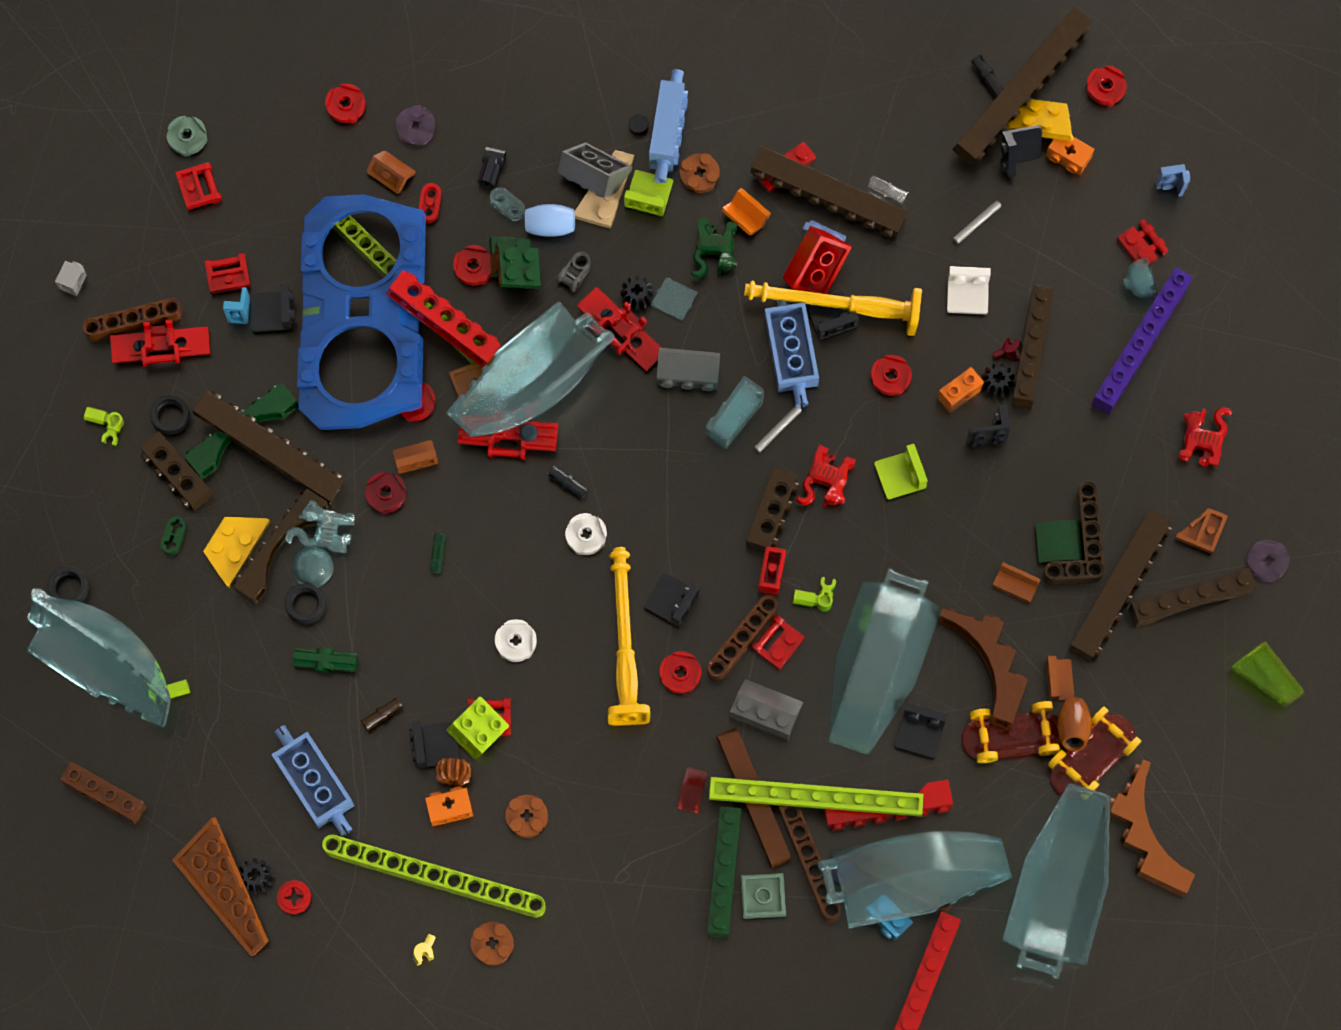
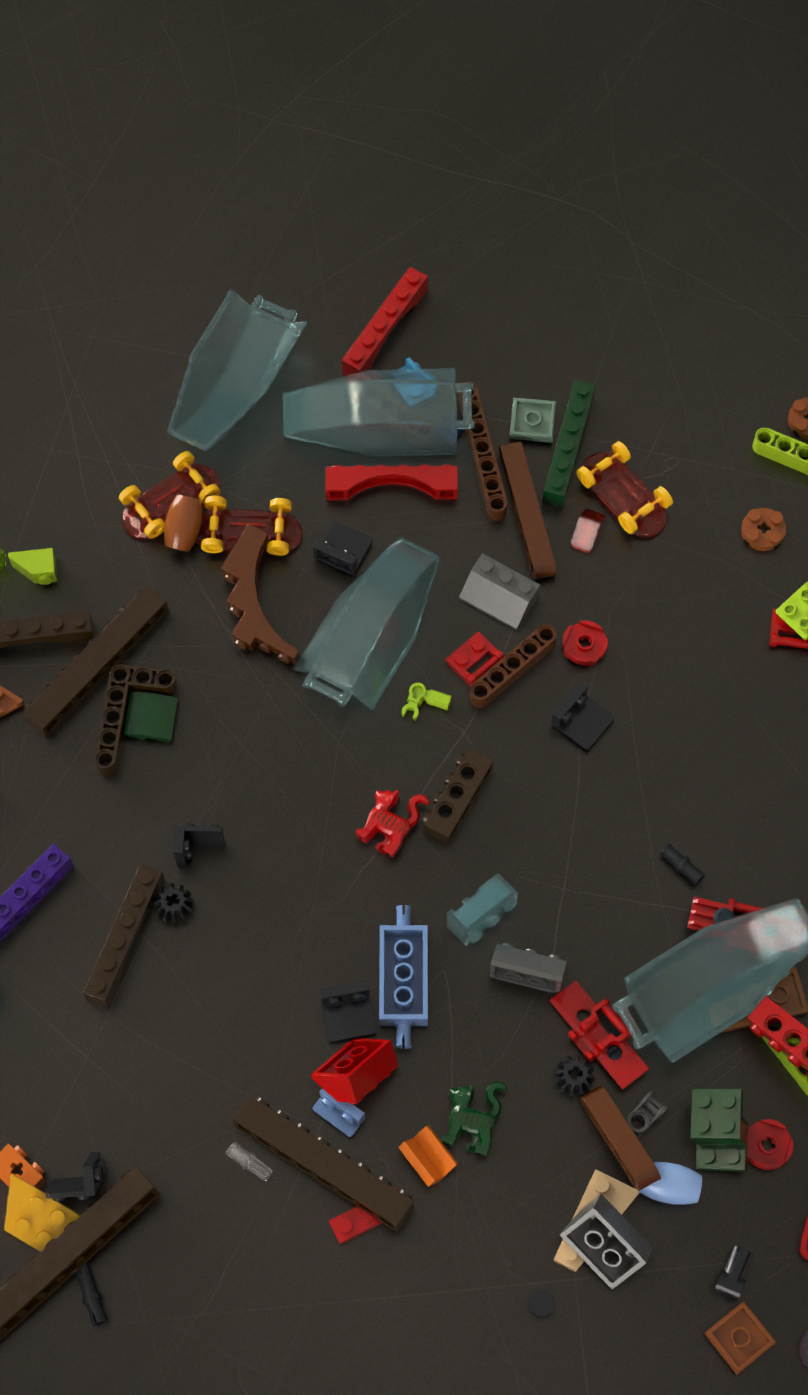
camera: 170 degrees left, 5 degrees down
clear light blue plate [490,187,525,221] -> none
white plate [495,619,537,662] -> none
white plate [565,513,607,555] -> none
yellow piece [608,547,650,726] -> none
lime bracket [624,170,673,216] -> none
medium blue brick [649,69,688,184] -> none
clear light blue piece [651,277,698,321] -> none
dark orange plate [680,153,720,193] -> none
lime plate [709,777,923,817] -> none
yellow piece [744,280,922,336] -> none
light grey bar [754,406,802,453] -> none
red brick [758,547,786,596] -> none
red plate [871,355,912,396] -> none
lime bracket [874,444,928,500] -> none
orange brick [938,367,984,413] -> none
white bracket [947,266,990,315] -> none
light grey bar [953,200,1001,244] -> none
dark orange panel [992,562,1040,604] -> none
dark red piece [993,338,1023,360] -> none
dark orange panel [1046,656,1074,702] -> none
dark orange arch [1106,759,1195,897] -> none
none -> lime slope [8,548,57,585]
none -> clear red piece [576,441,673,538]
none -> reddish brown beam [580,1085,661,1191]
none -> dark orange plate [704,1301,777,1375]

